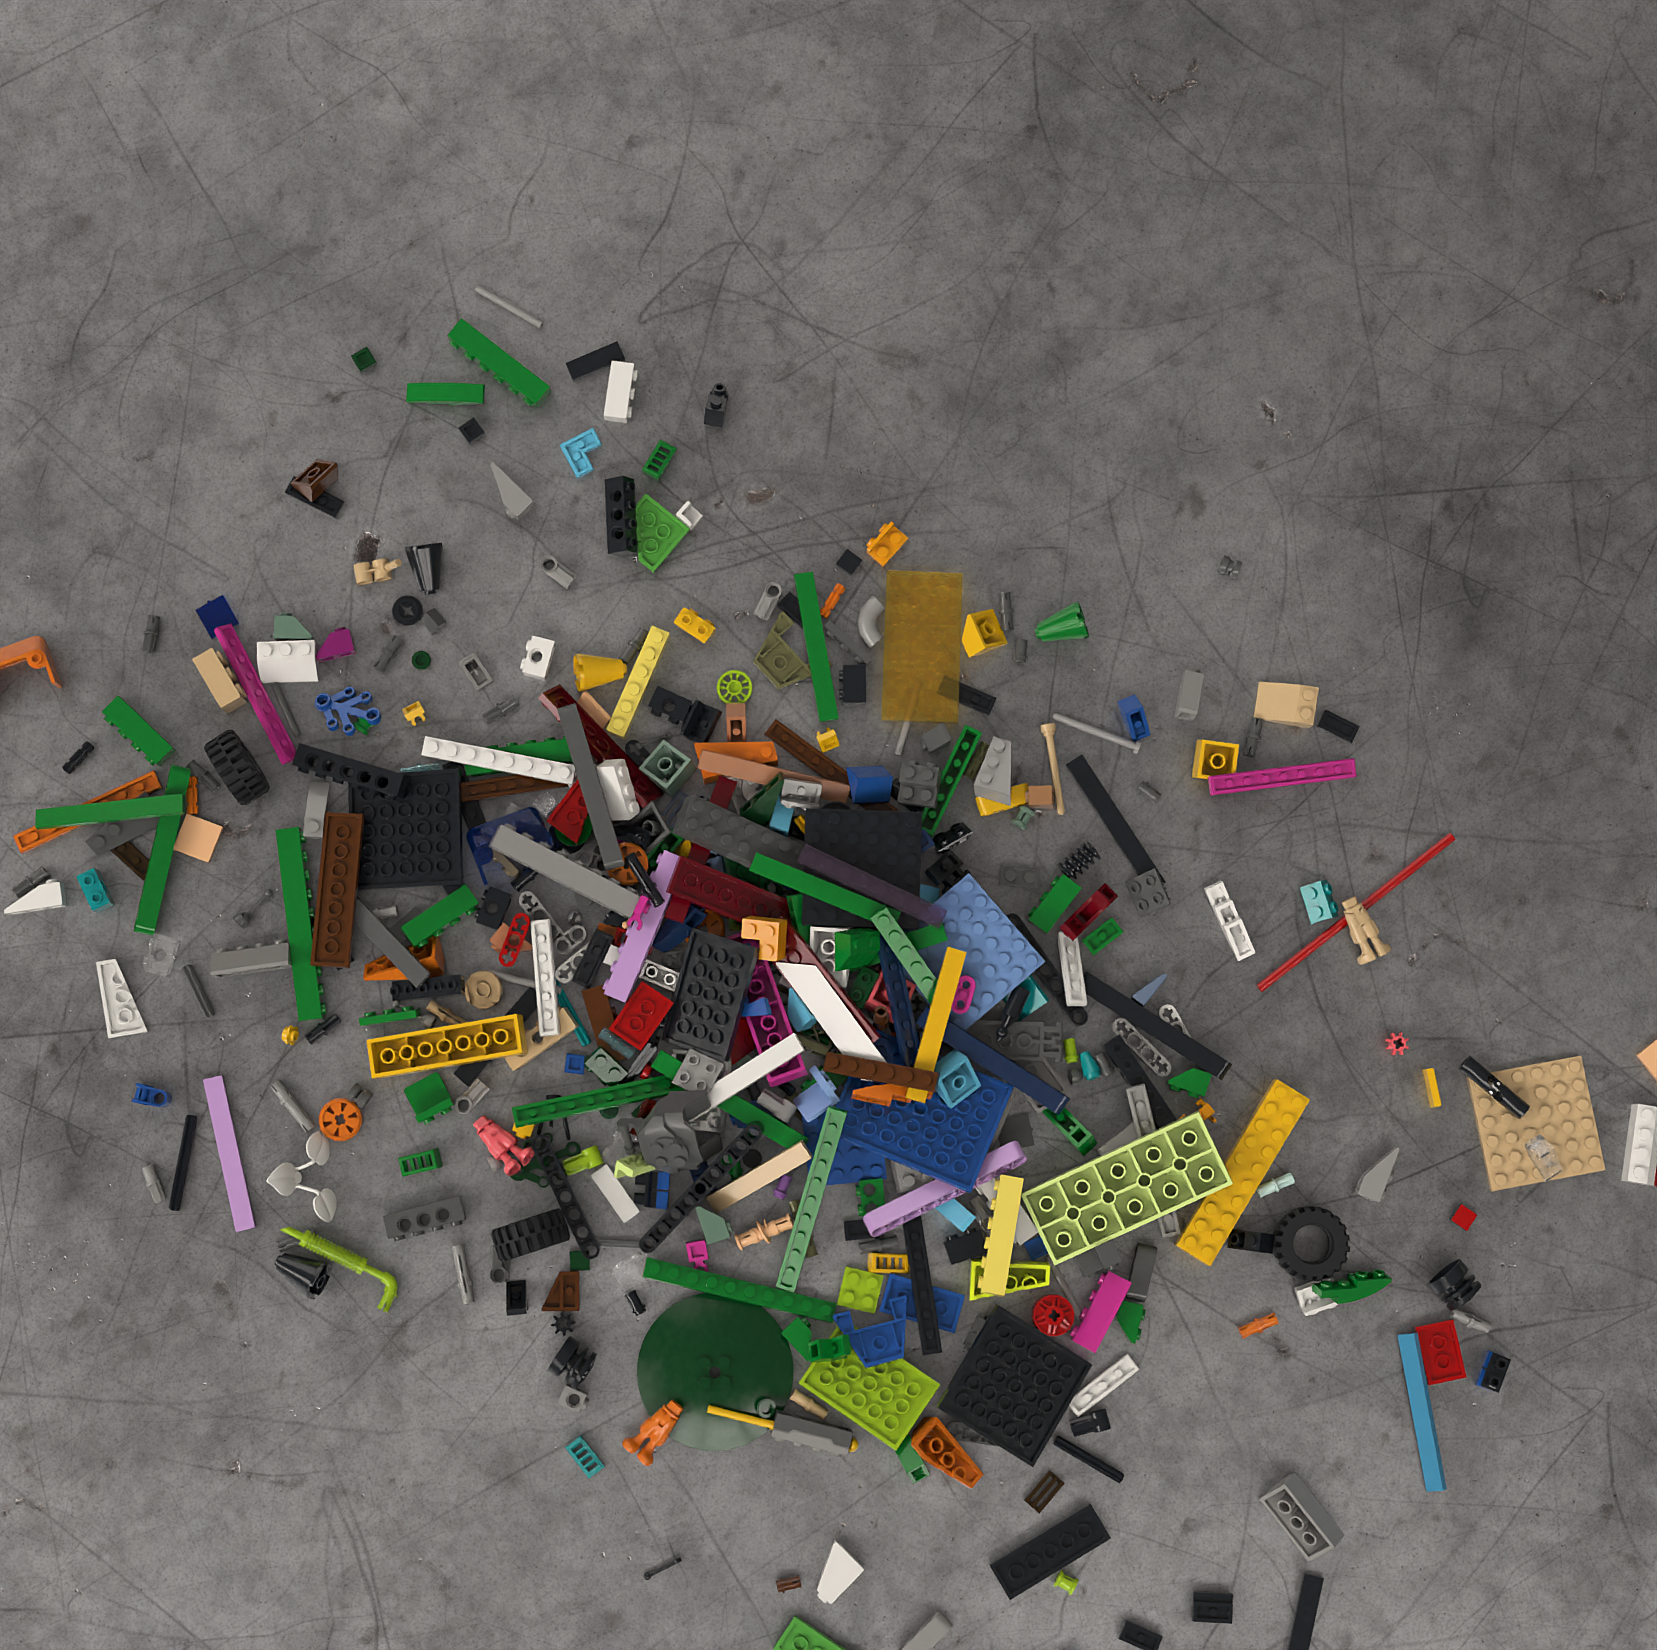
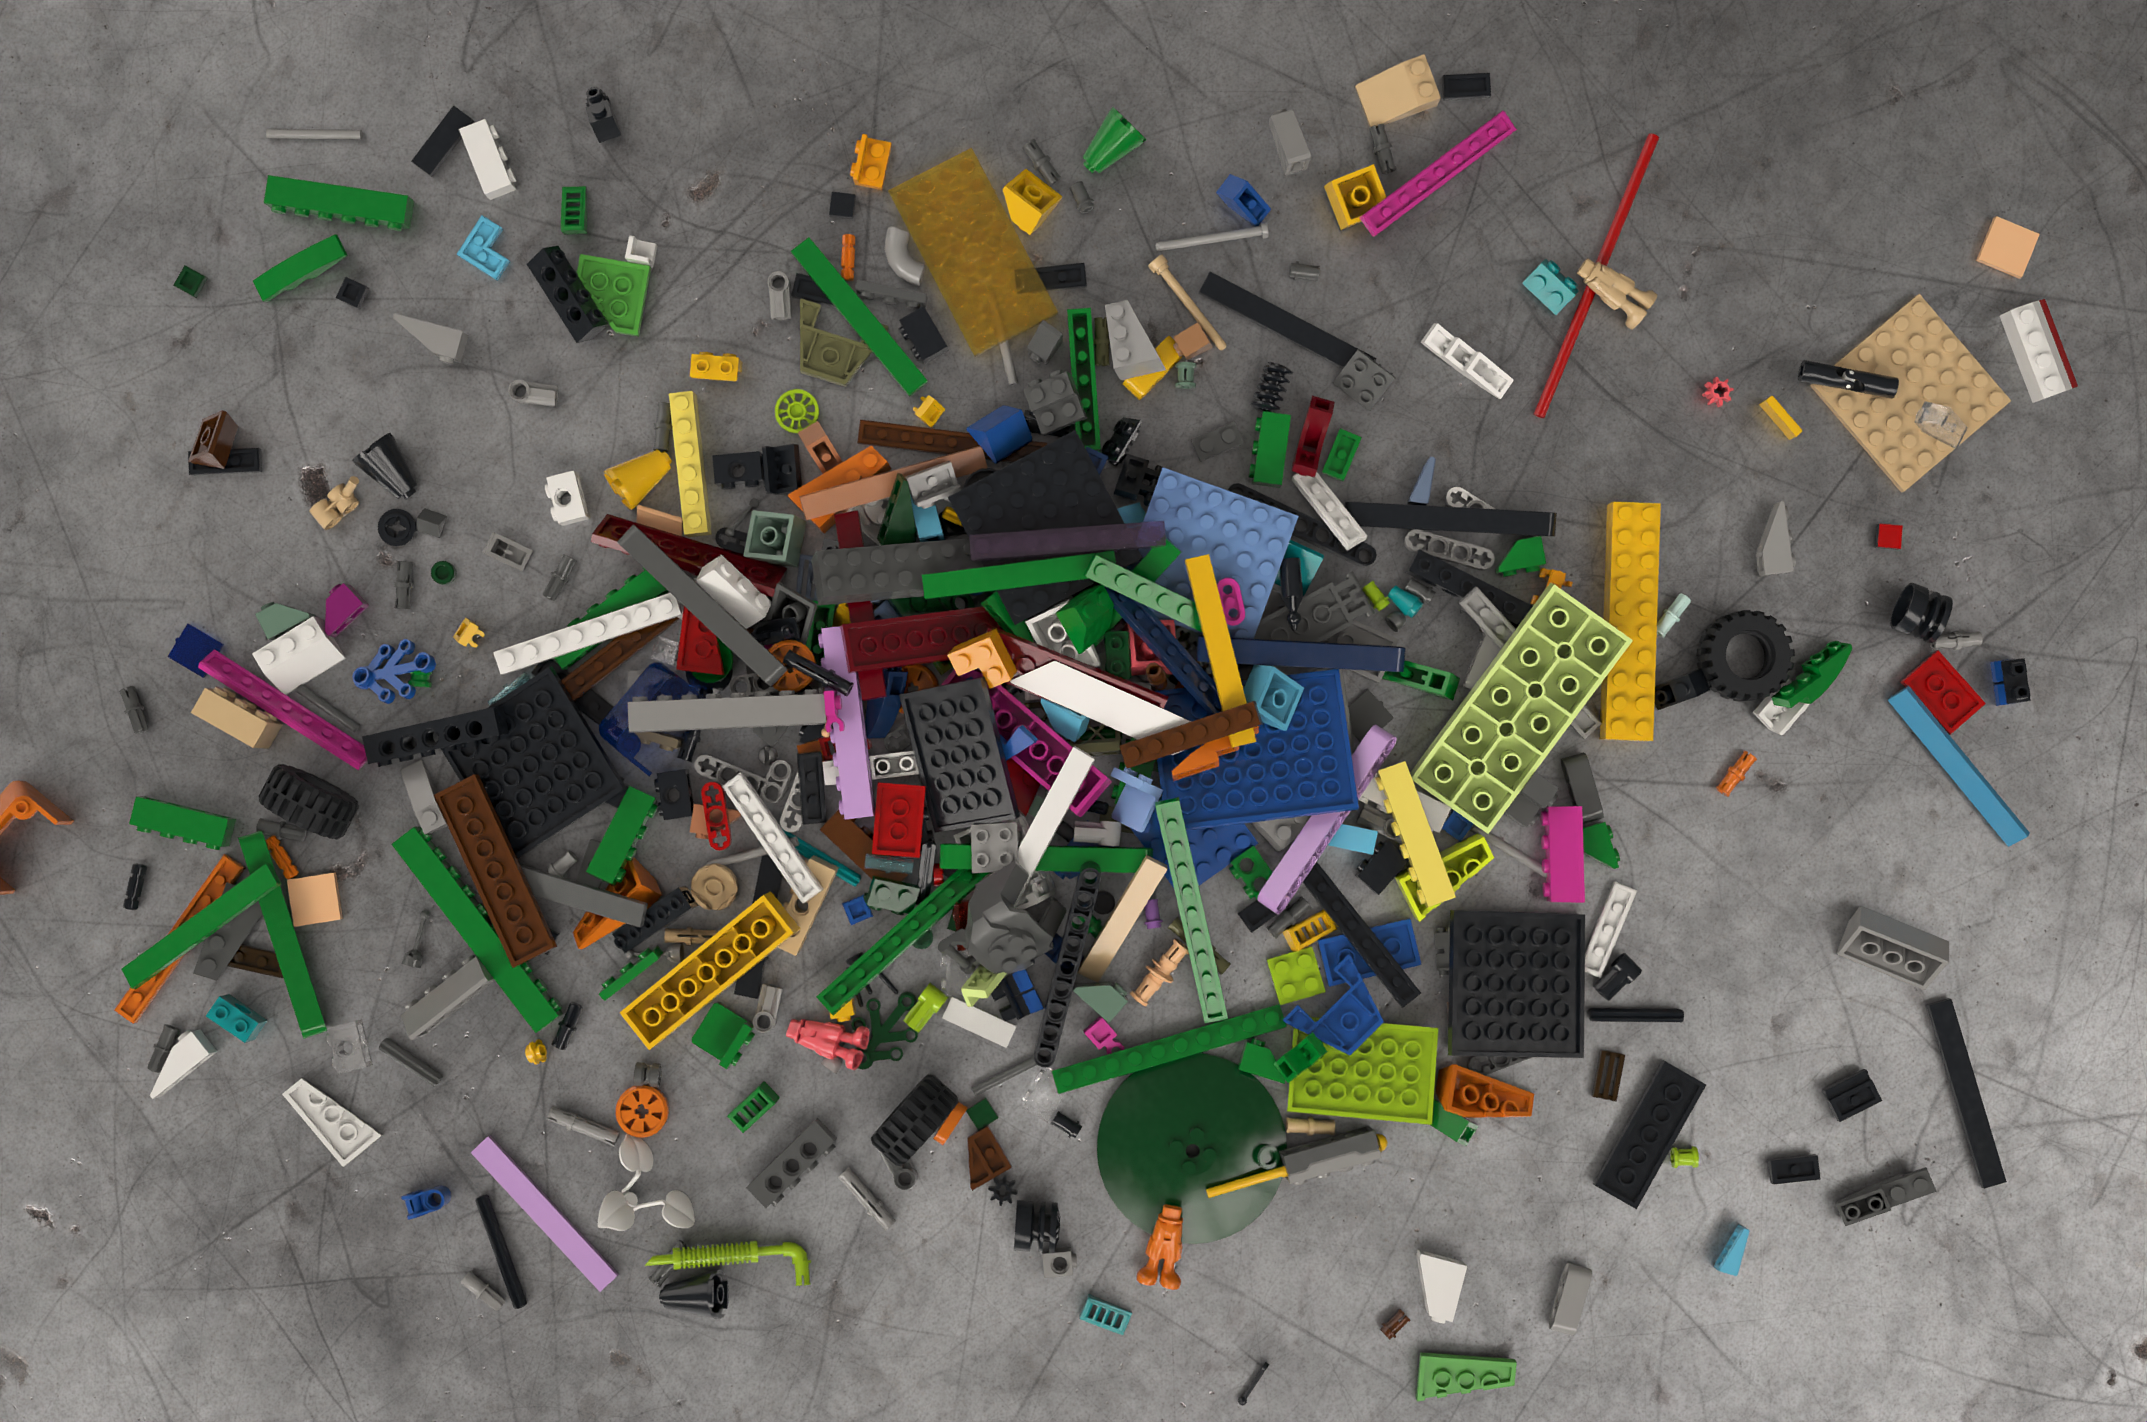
camera: 25 degrees left, 5 degrees up
black slope [506,1280,528,1316] -> none
black beam [532,1134,600,1259] -> none
red wheel [1031,1294,1075,1336] -> none
none -> orange beam [933,1102,968,1145]

